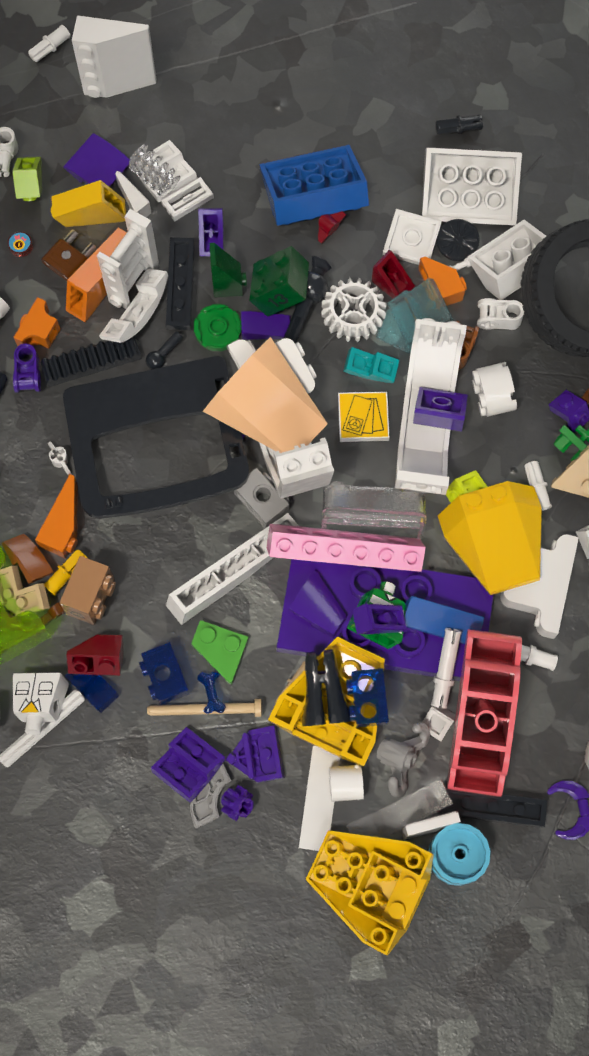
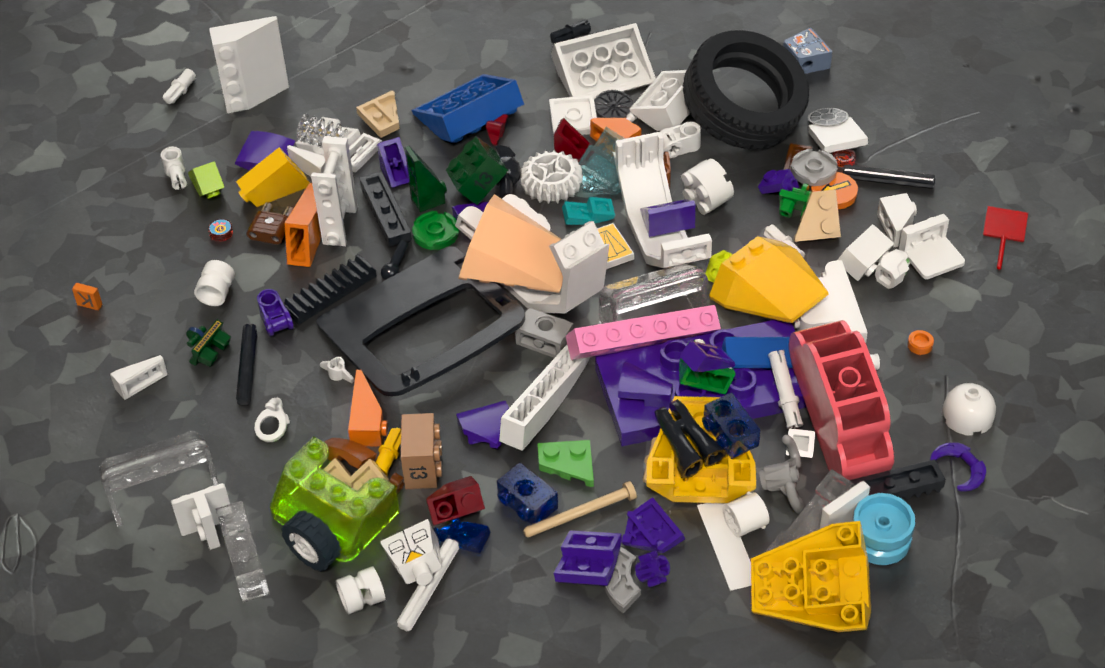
camera: 20 degrees left, 25 degrees down
orange brick [14,297,60,349] -> none
white slope [99,268,168,343] -> none
clear blue piece [197,671,226,714] -> none
none -> tan wing [356,90,400,138]
none -> dark purple slope [456,401,509,448]

